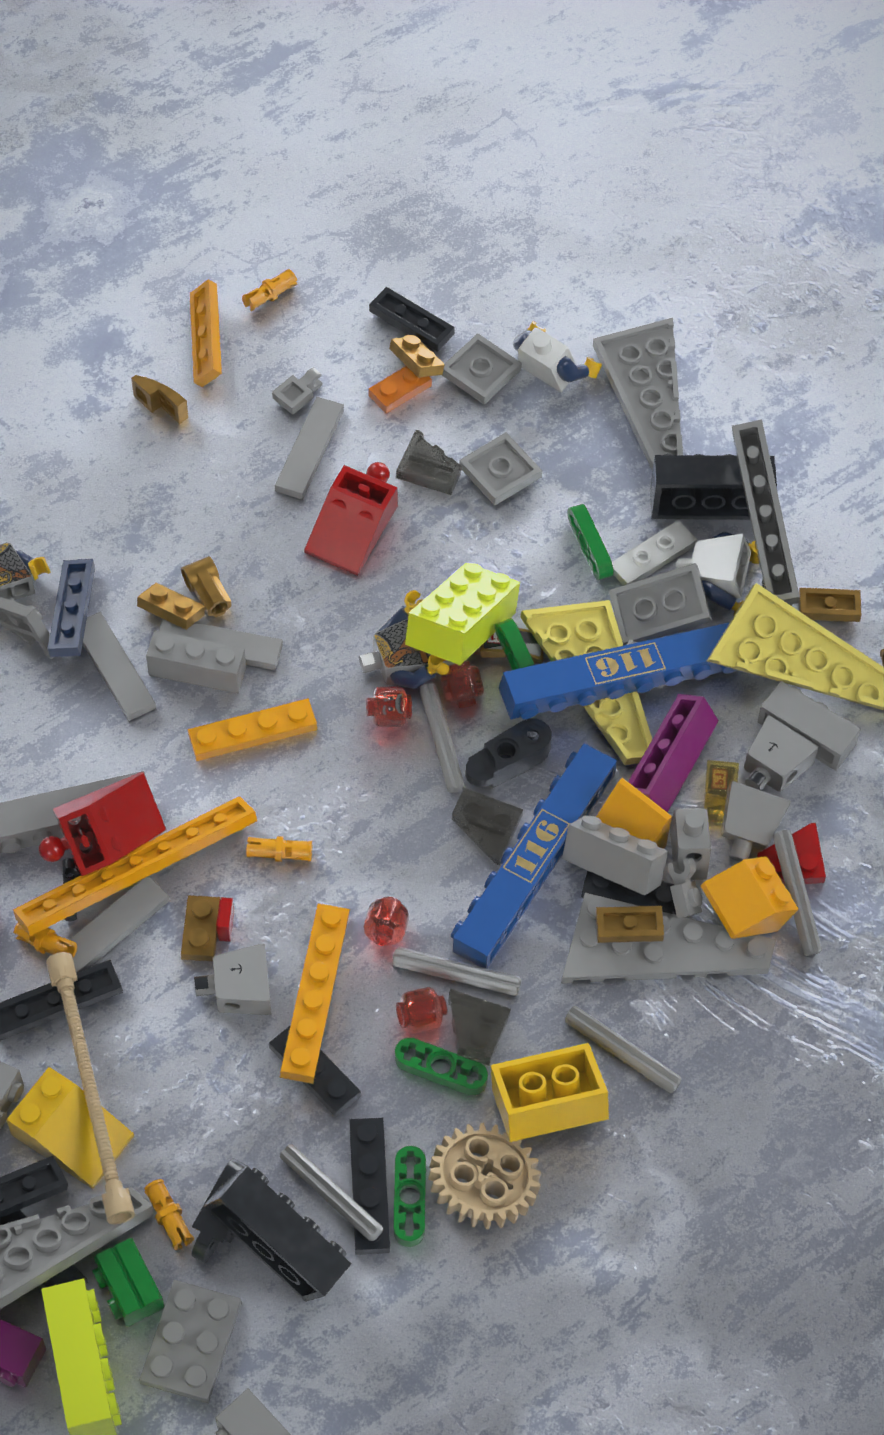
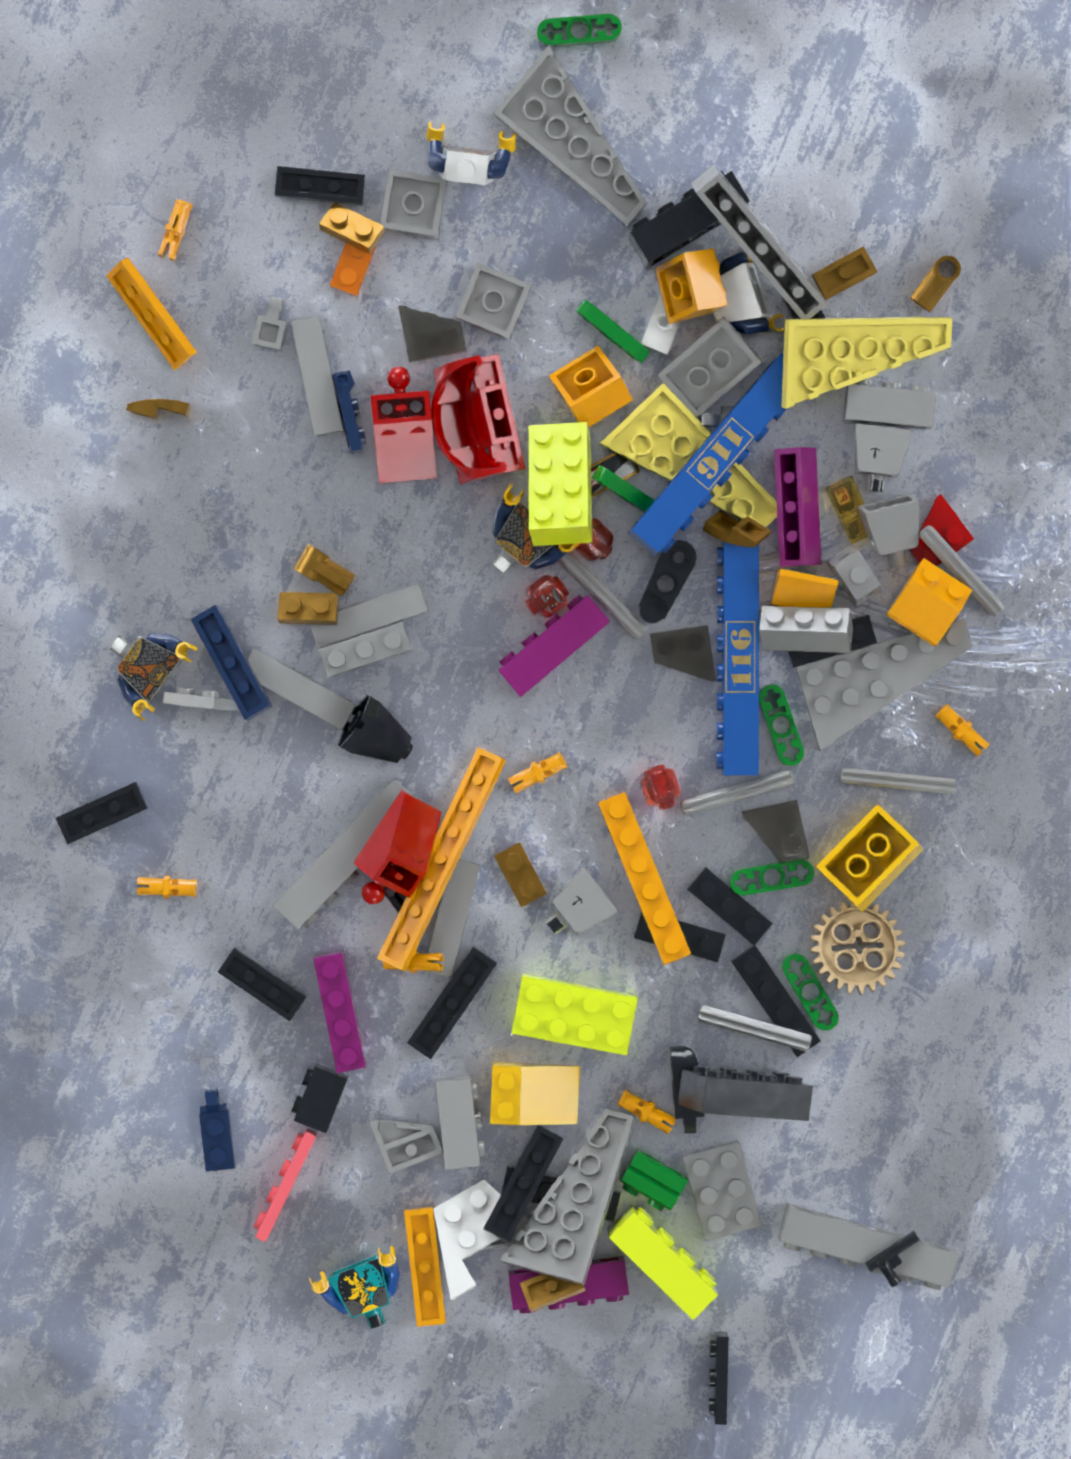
camera: 30 degrees left, 30 degrees up
tan hose [46,952,135,1224] -> none
light orange plate [188,698,317,761] -> none
red tile [216,897,234,942] -> none
clear red head [396,987,448,1034] -> none
pearl gold plate [595,906,664,943] -> none
light grey plate [668,858,702,918] -> none
none -> dark blue hinge [332,370,366,454]
none -> black cone [337,694,413,763]
none -> red piece [431,354,526,484]
none -> magenta brick [498,595,610,697]
none -> neon yellow brick [512,973,638,1056]
none -> green beam [537,14,622,47]
none -> light orange slope [549,346,633,428]
none -> light orange slope [655,248,728,324]
none -> black plate [687,867,773,945]
none -> pearl gold slope [702,510,771,547]
none -> green beam [759,684,804,766]
none -> light orange pin [935,704,990,757]

